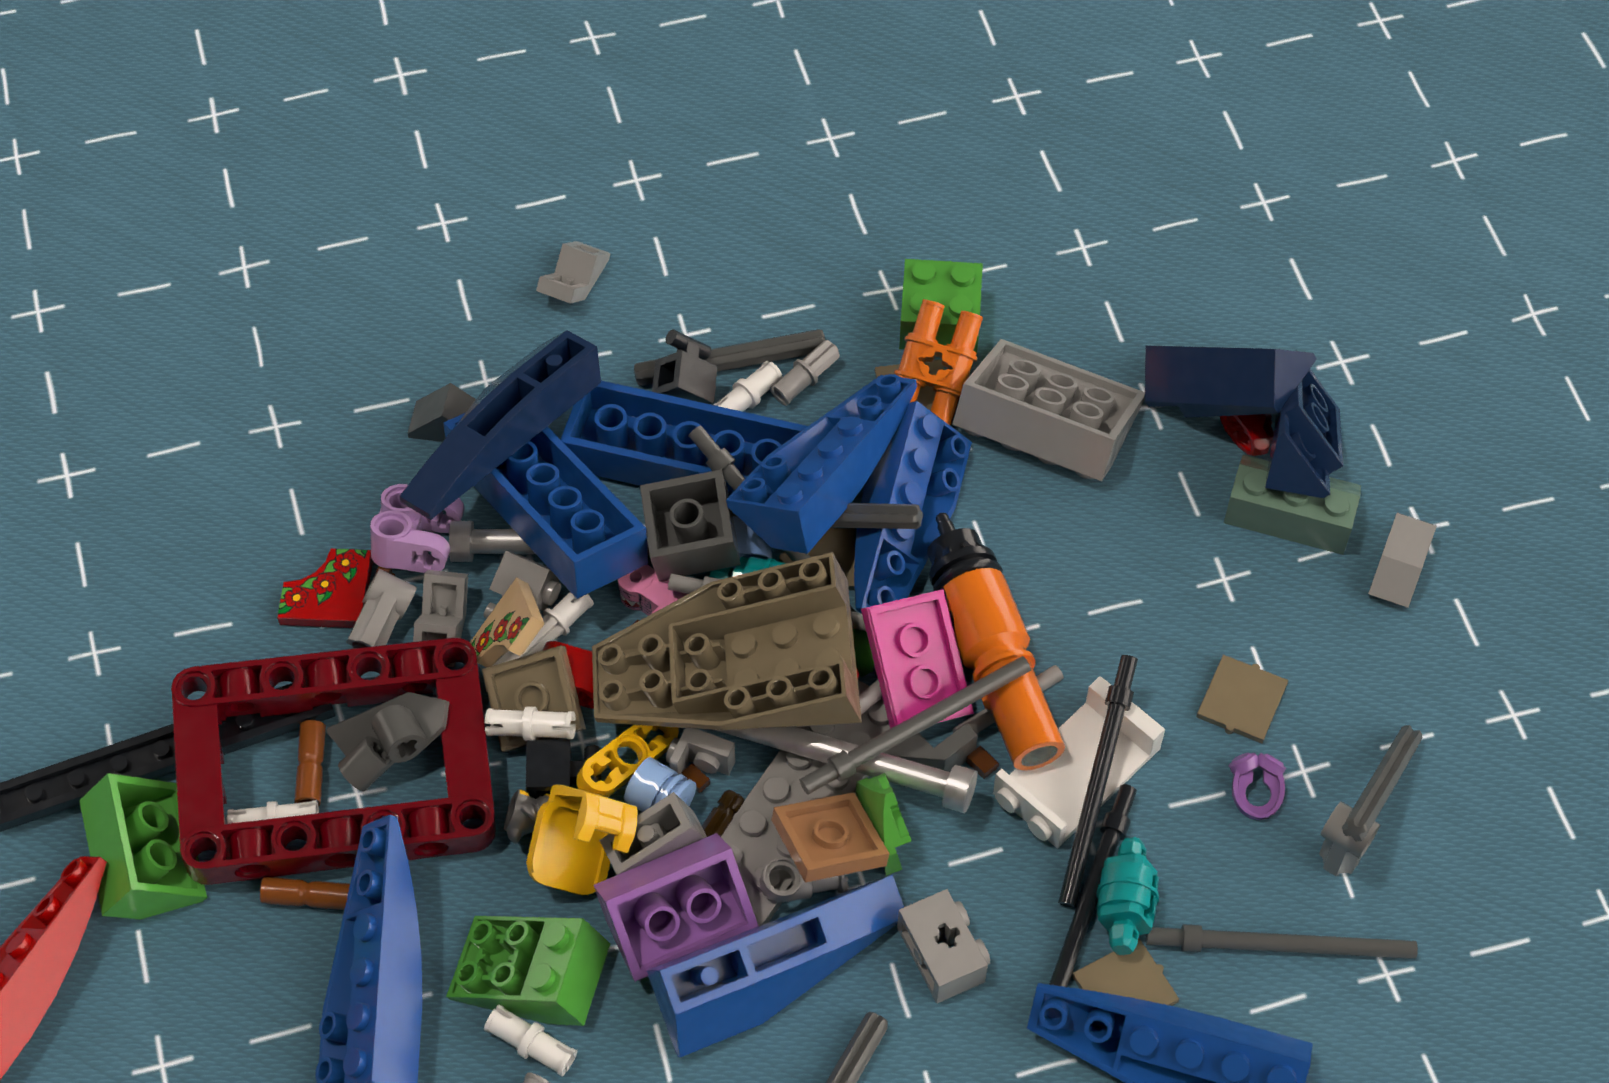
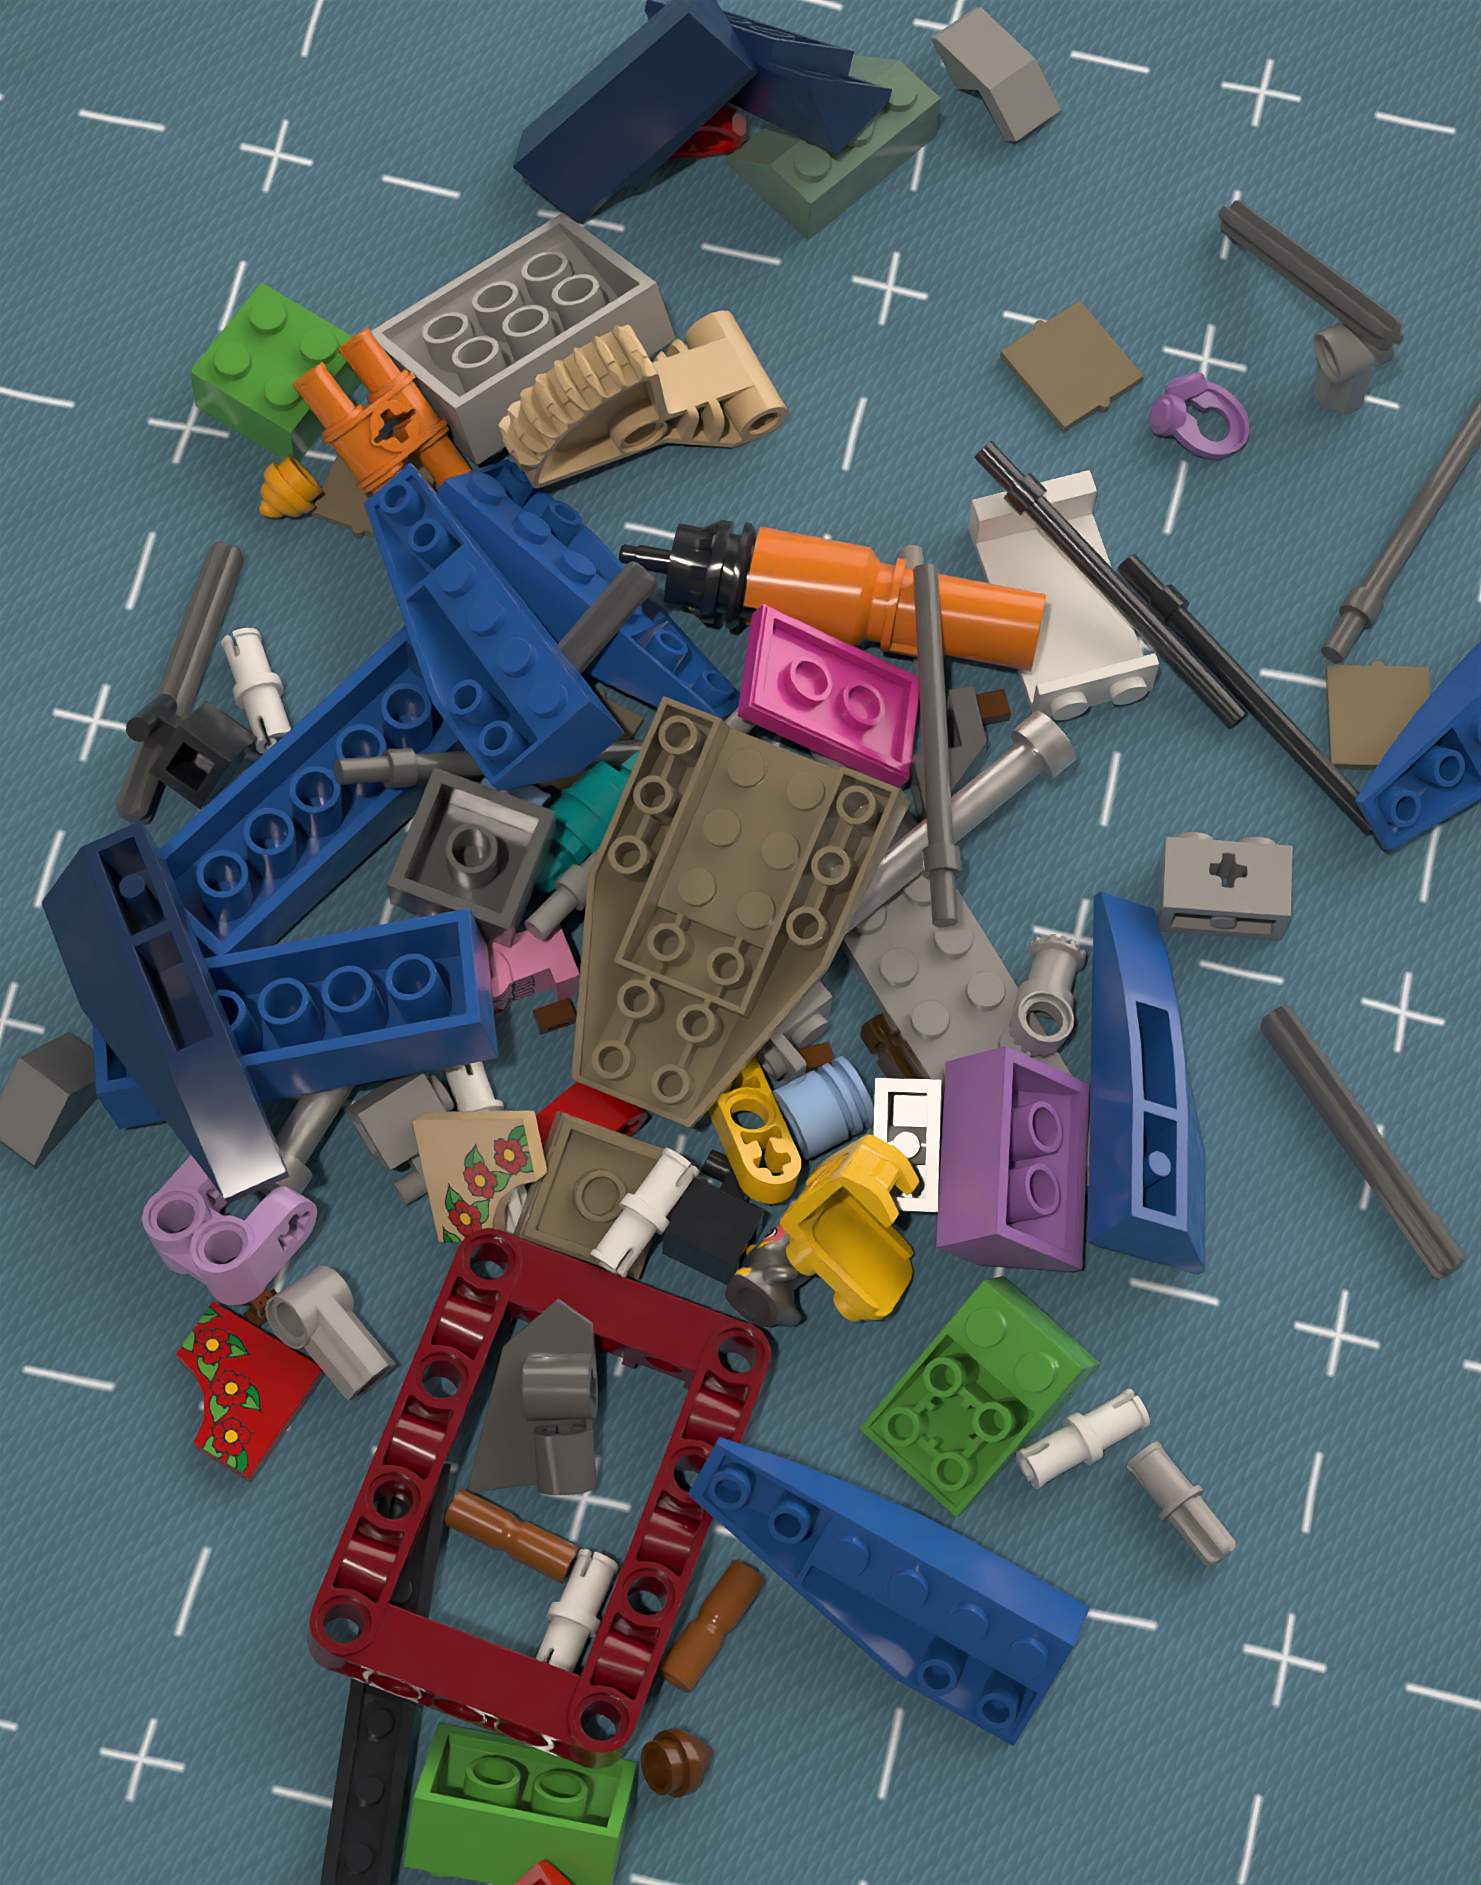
camera: 65 degrees left, 10 degrees up
light grey slope [413,570,469,667] -> none
light grey axle [770,340,840,406] -> none
medium nougat plate [771,792,889,883] -> none
bright green slope [856,773,912,876] -> none
teal piece [1096,837,1159,955] -> none
none -> light orange plate [259,455,323,518]
none -> tan arm [498,310,788,488]
none -> reddish brown plate [641,1728,713,1798]

